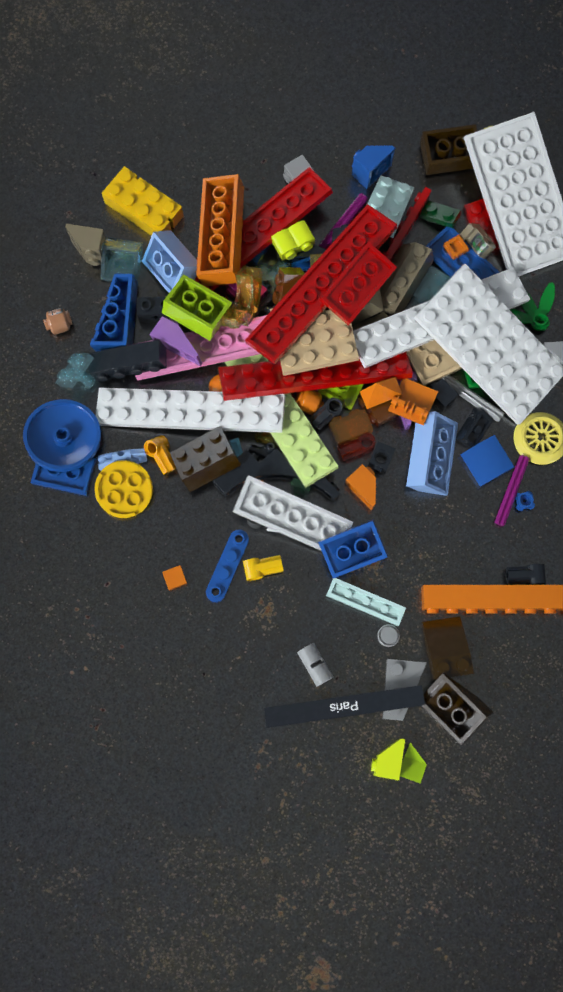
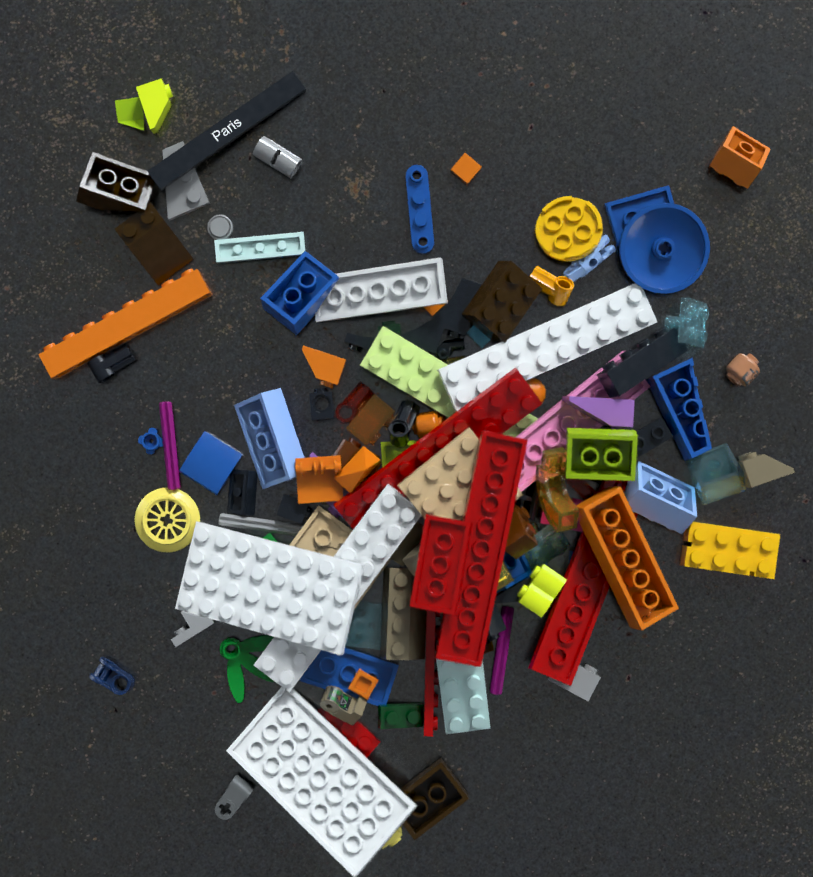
camera: 150 degrees right, 10 degrees up
yellow piece [243,555,283,581] -> none
blue slope [352,146,395,189] -> none

